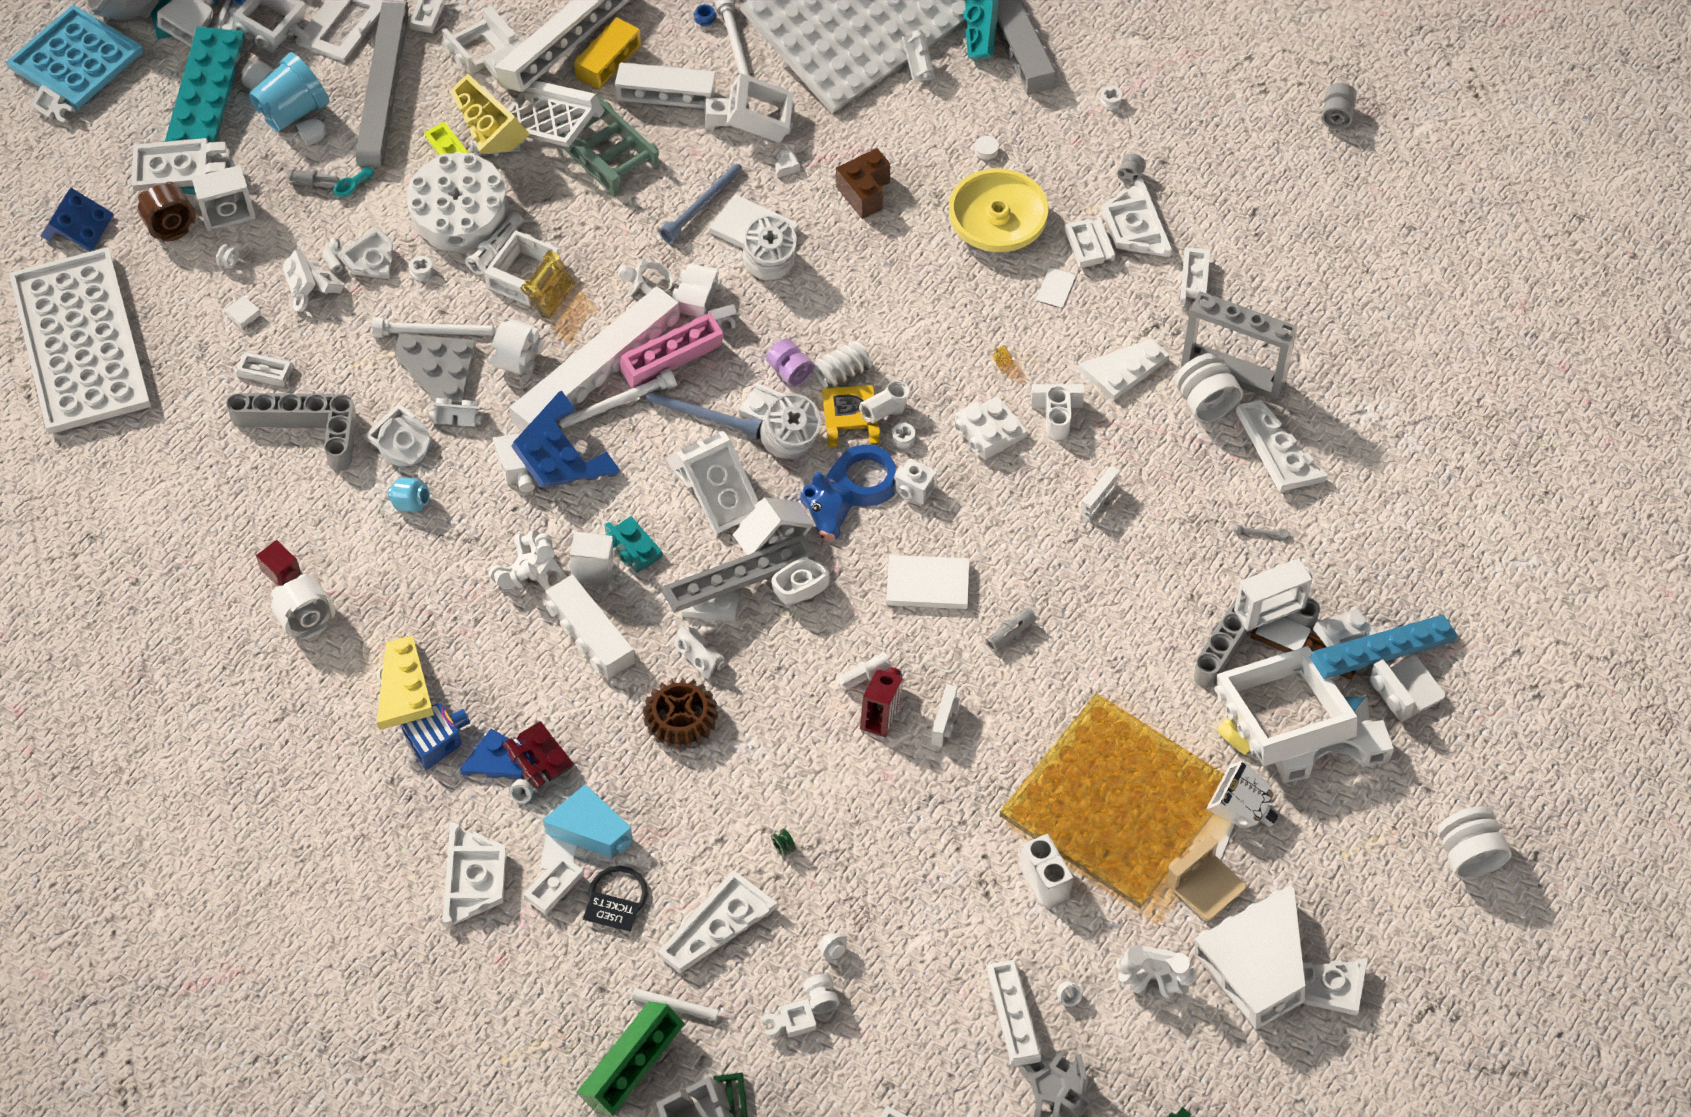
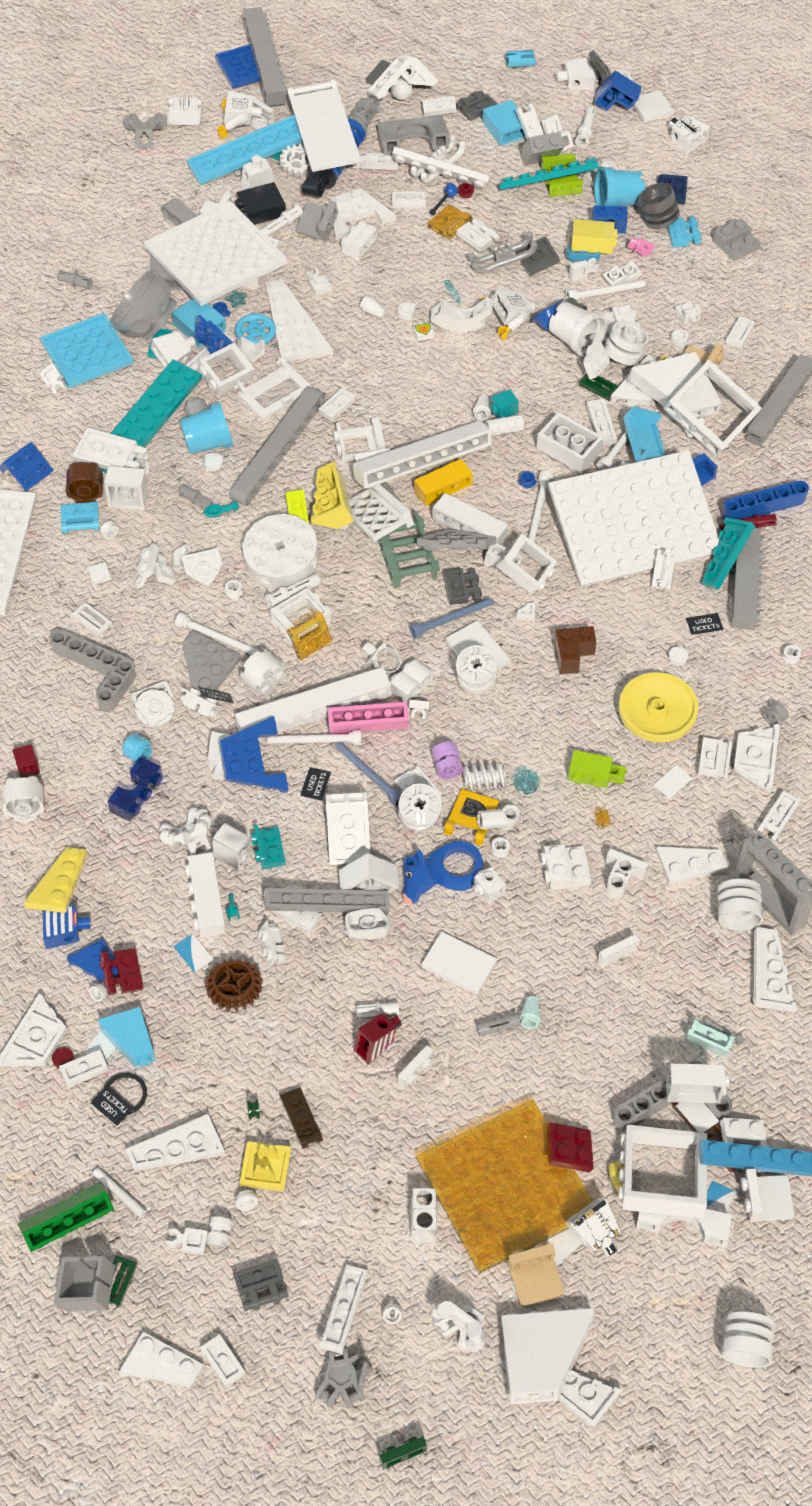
camera: 25 degrees right, 0 degrees up
none -> dark red piece [52,1048,74,1069]
none -> medium azure plate [60,502,100,533]
none -> clear blue arch [107,756,163,822]
none -> sticker [174,934,213,972]
none -> black sticker [198,687,234,704]
none -> teal hand [226,894,240,921]
none -> dark grey plate [233,1258,289,1312]
none -> light yellow plate [240,1141,291,1192]
none -> dark brown plate [280,1087,323,1149]
none -> black sticker [300,767,331,801]
none -> light grey plate [417,528,496,550]
none -> dark grey plate [444,568,482,605]
none -> clear light blue gear [514,770,540,795]
none -> light aqua cone [519,996,541,1029]
none -> dark red plate [546,1122,594,1173]
none -> lime brick [568,750,627,788]
none -> black sticker [686,613,723,635]
none -> light aqua hinge [687,1019,735,1058]

